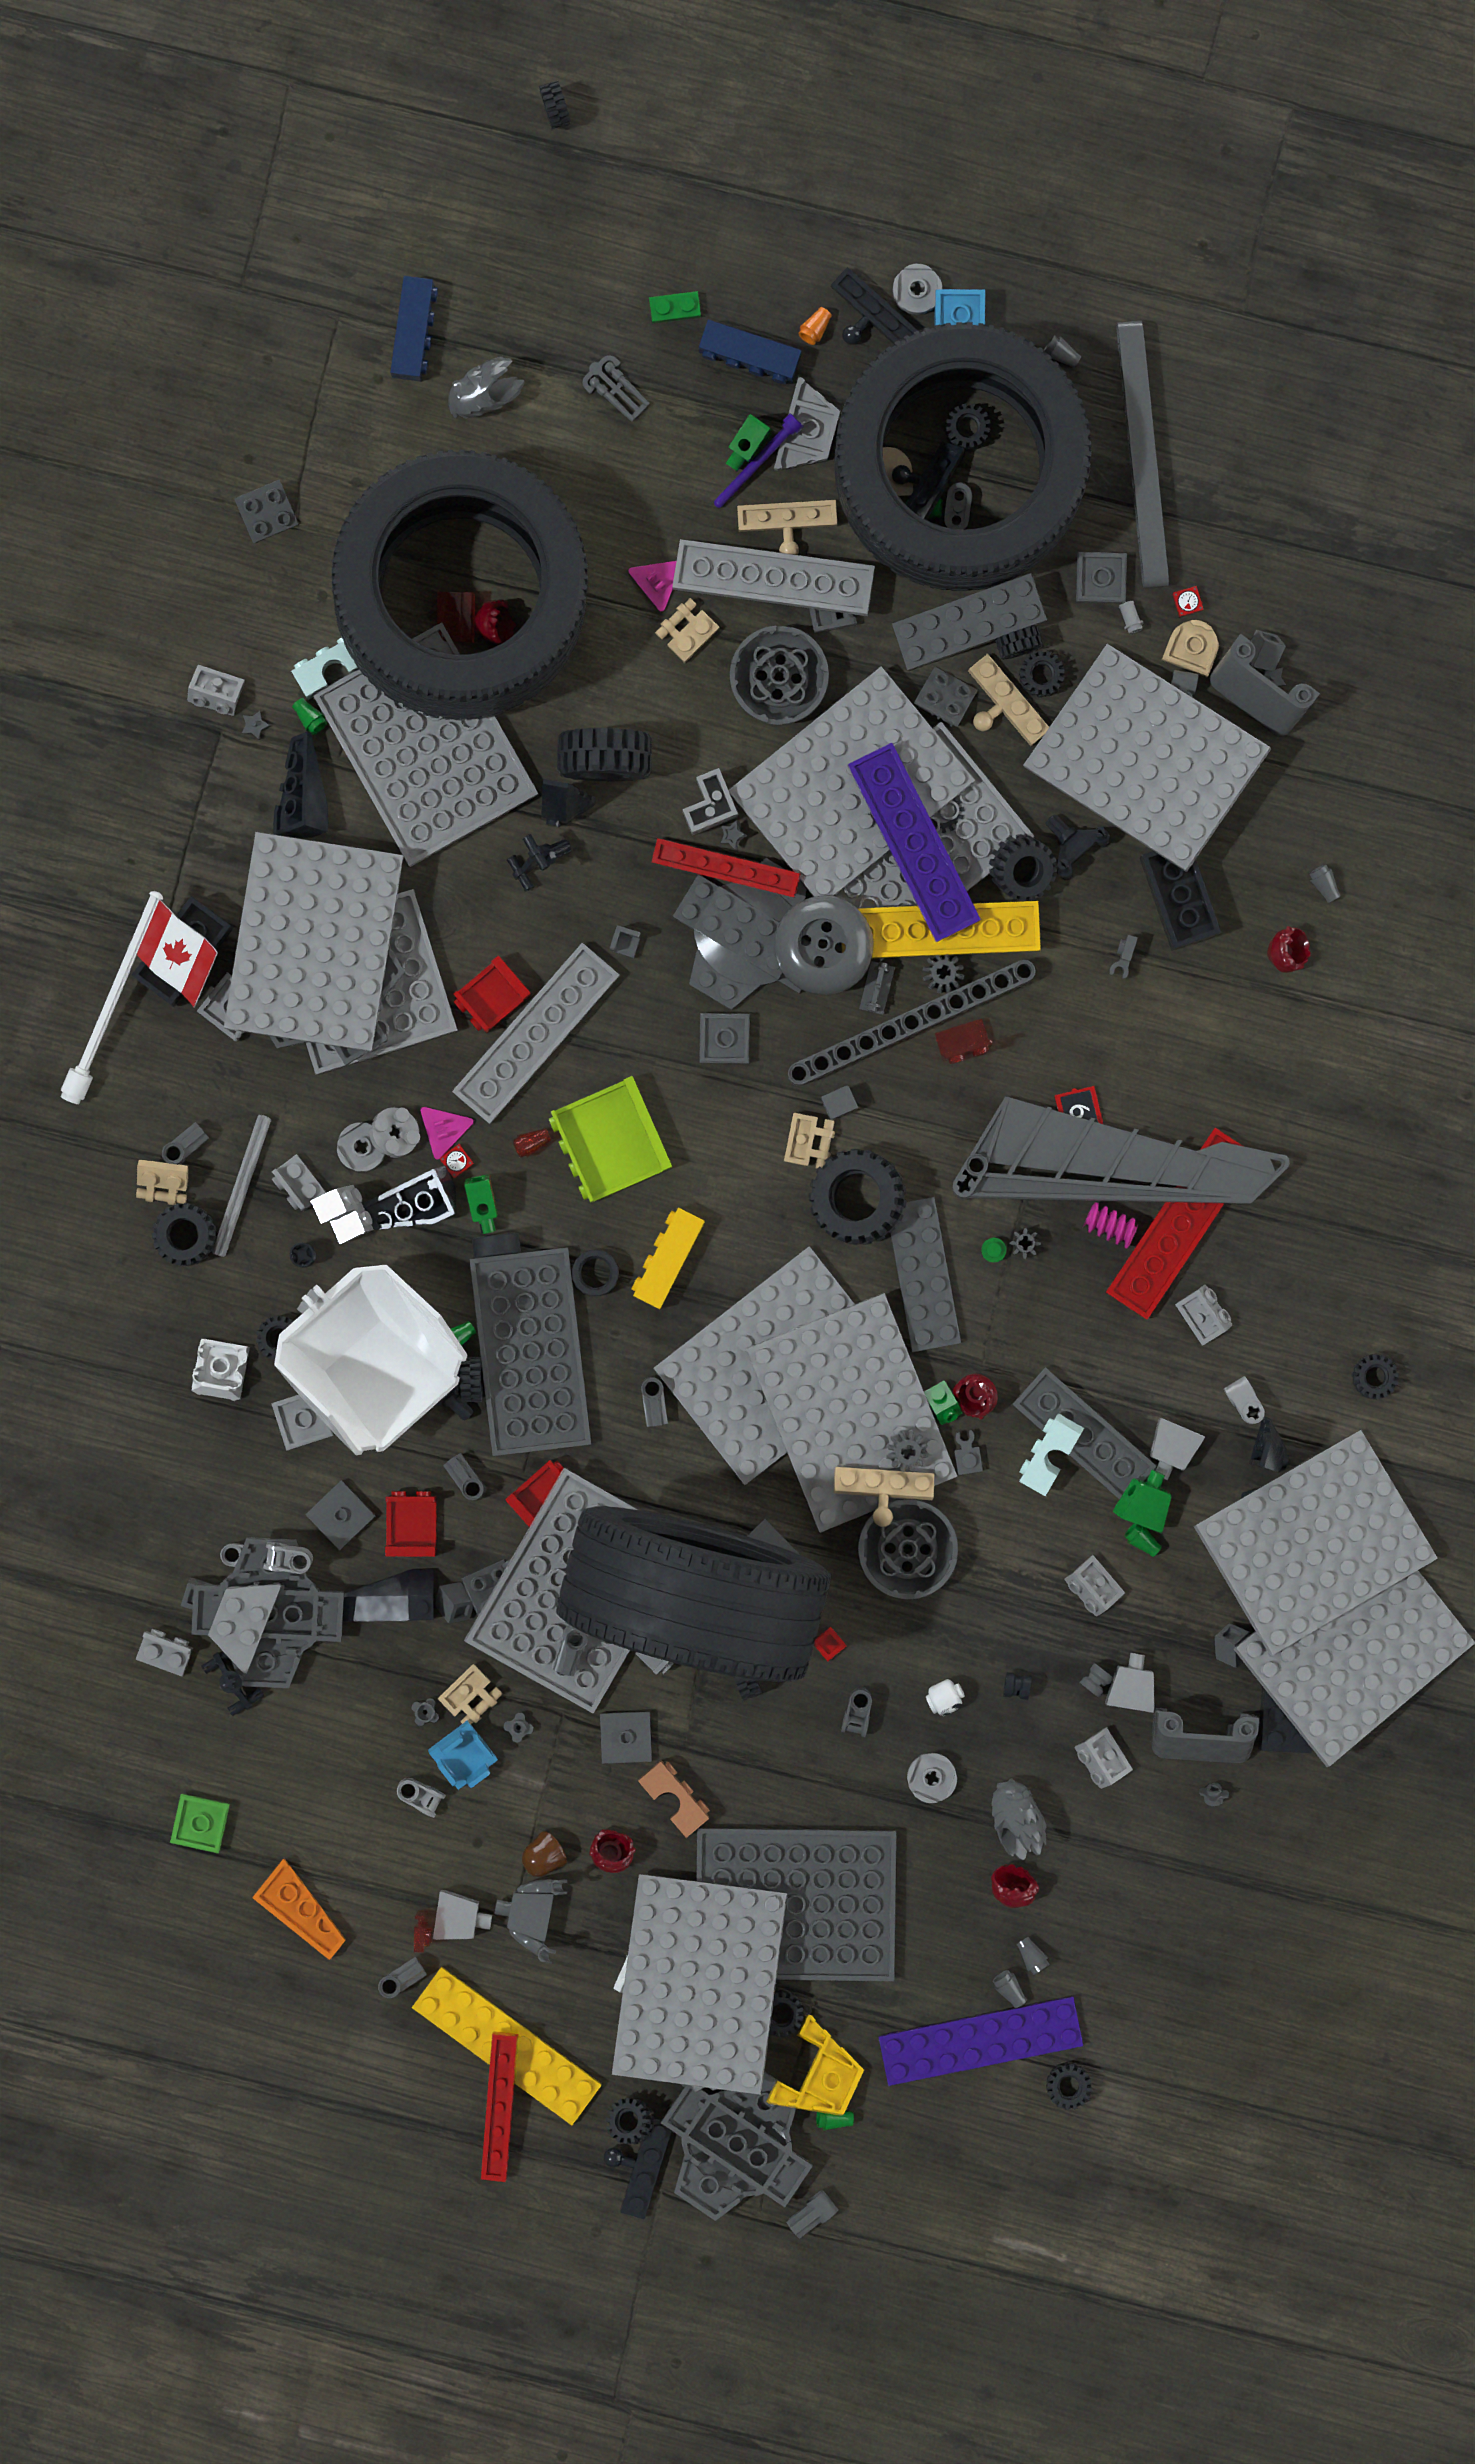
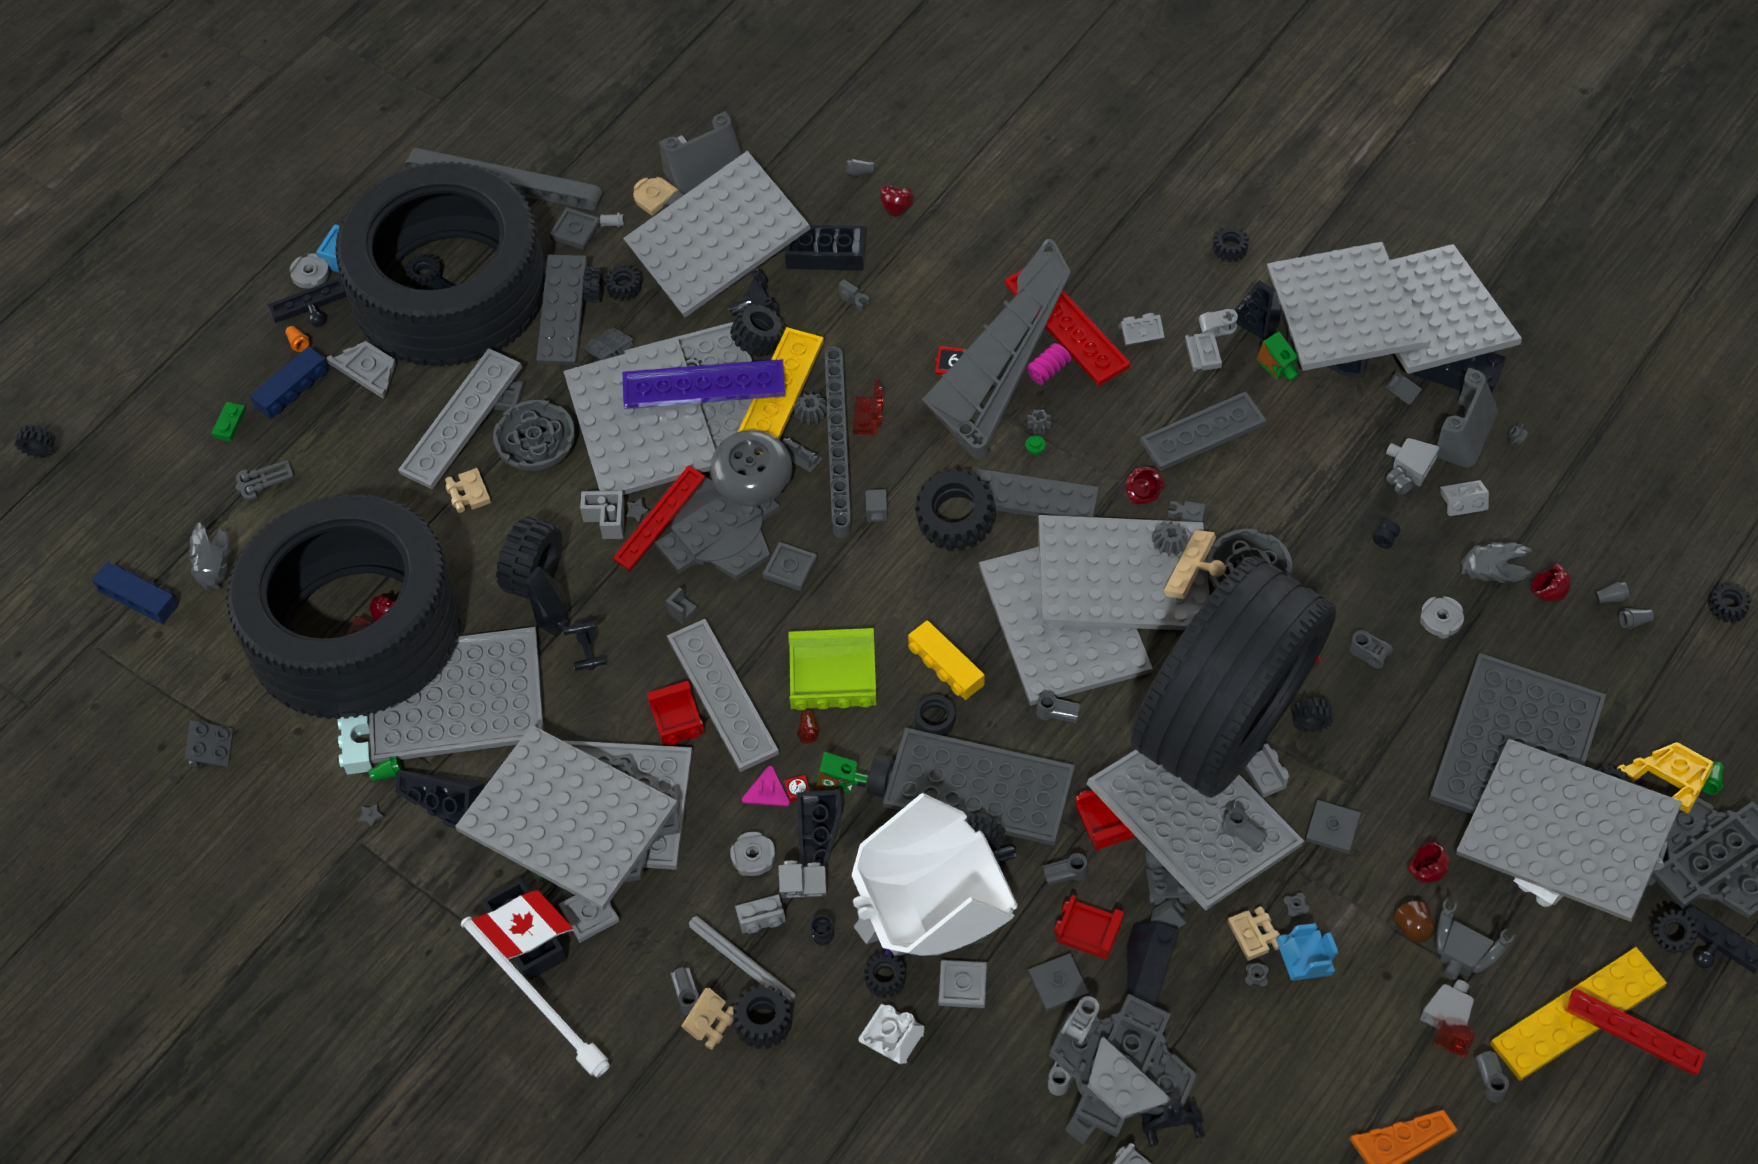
camera: 65 degrees left, 30 degrees down
light grey bracket [187,665,245,716] -> none
light grey plate [369,1107,420,1158] -> none
light grey piece [397,1778,446,1818] -> none
dark pink piece [629,561,677,612] -> none
nougat arch [638,1760,710,1838] -> none
dark purple piece [714,413,804,508] -> none
green torso [726,414,774,472] -> none
tan plate [737,500,837,555] -> none
tan plate [784,1113,835,1168] -> none
dark purple plate [878,1996,1083,2086] -> none
green bracket [924,1380,962,1425] -> none
white head [926,1679,965,1716] -> none
tan plate [968,654,1049,746] -> none
light aqua arch [1019,1413,1084,1496] -> none
light grey bracket [1065,1555,1125,1616] -> none
green torso [1113,1470,1171,1533] -> none
green cone [1124,1523,1162,1557] -> none
light grey torso [1150,1418,1205,1480] -> none
tile [1172,586,1204,618] -> none
none -> light grey plate [1185,332,1222,372]
none -> green torso [1256,332,1300,382]

